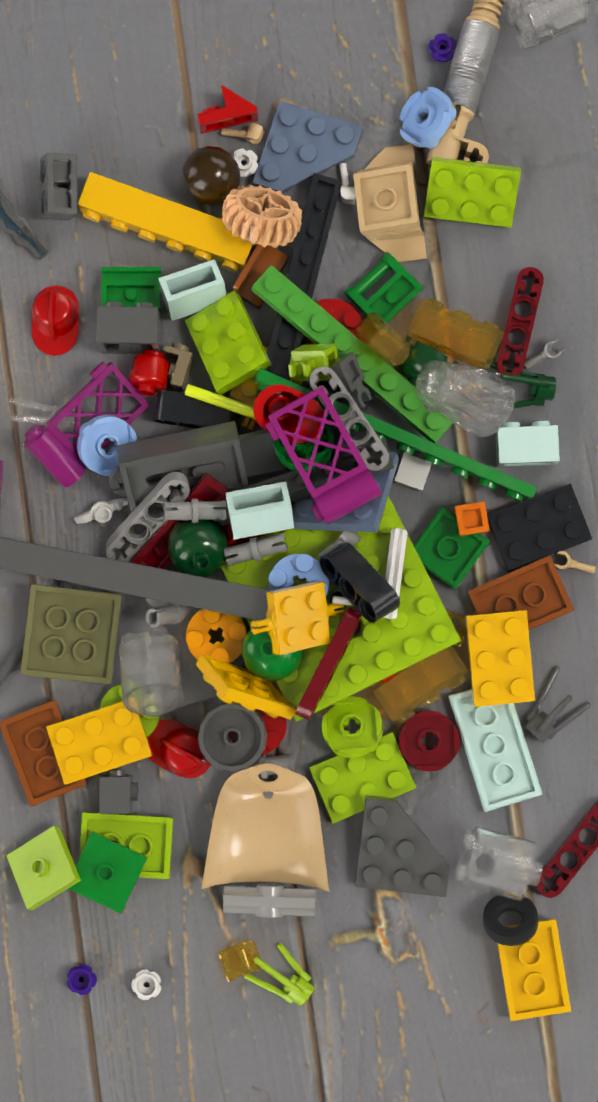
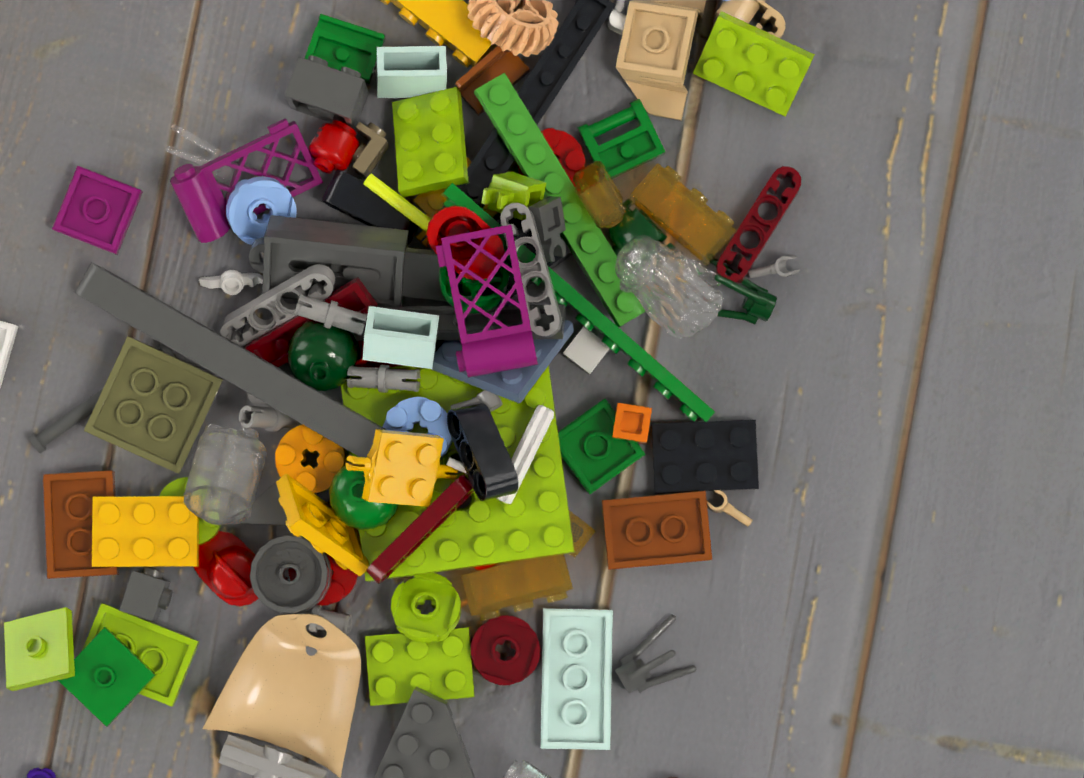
camera: 15 degrees right, 0 degrees up
red piece [32,285,79,356] -> none
yellow plate [465,610,535,707] -> none
light aqua brick [495,421,560,467] -> none

